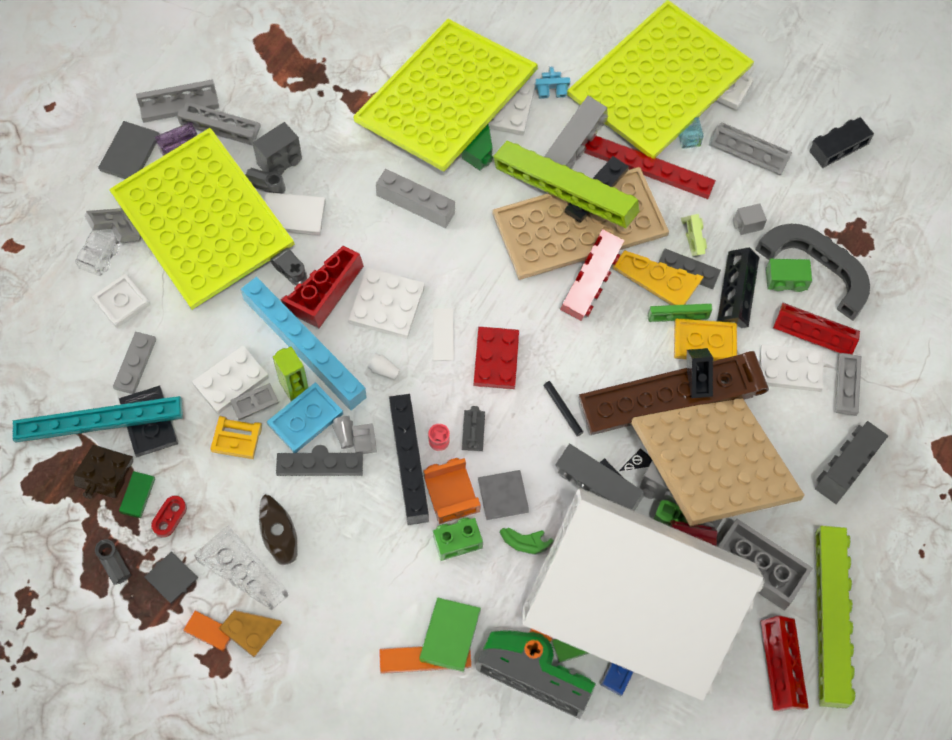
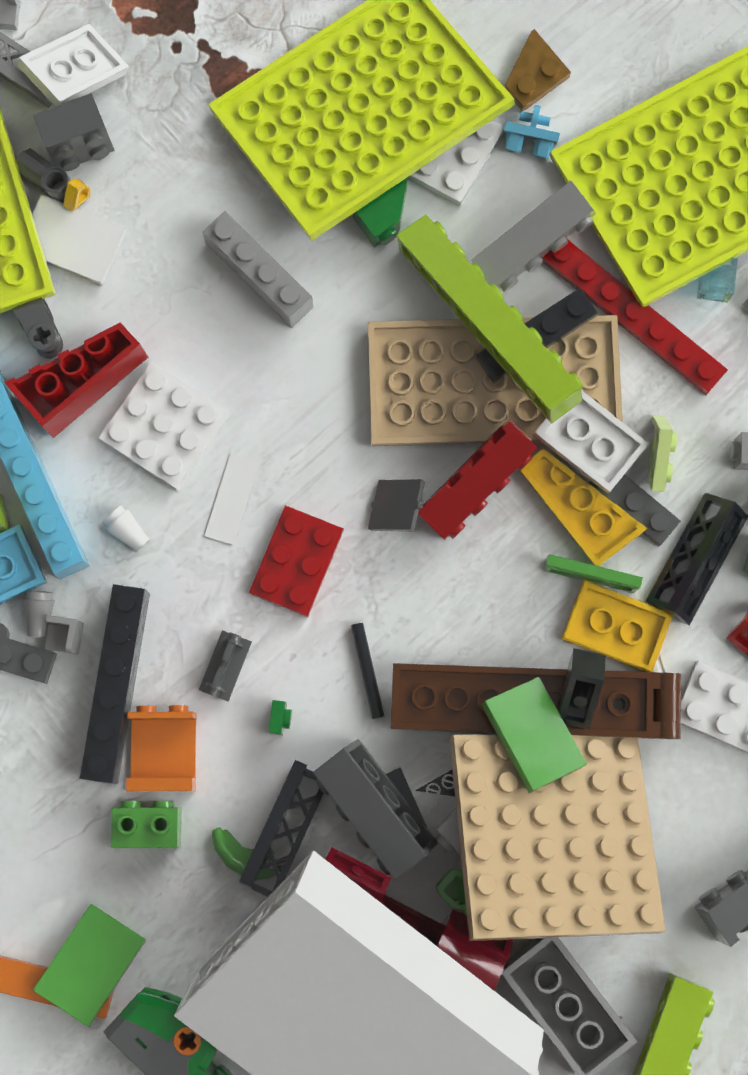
camera: 20 degrees right, 15 degrees up
coral wheel [429,424,450,451] -> none
flat silver tile [478,470,529,520] -> none
none -> white plate [17,24,129,107]
none -> yellow tile [63,179,90,211]
none -> black fence [239,760,324,897]
none -> green plate [268,700,292,735]
none -> dark grey piece [368,479,425,532]
none -> bright green tile [481,677,587,793]
none -> pearl gold wing [505,29,571,111]
none -> white plate [534,391,649,494]

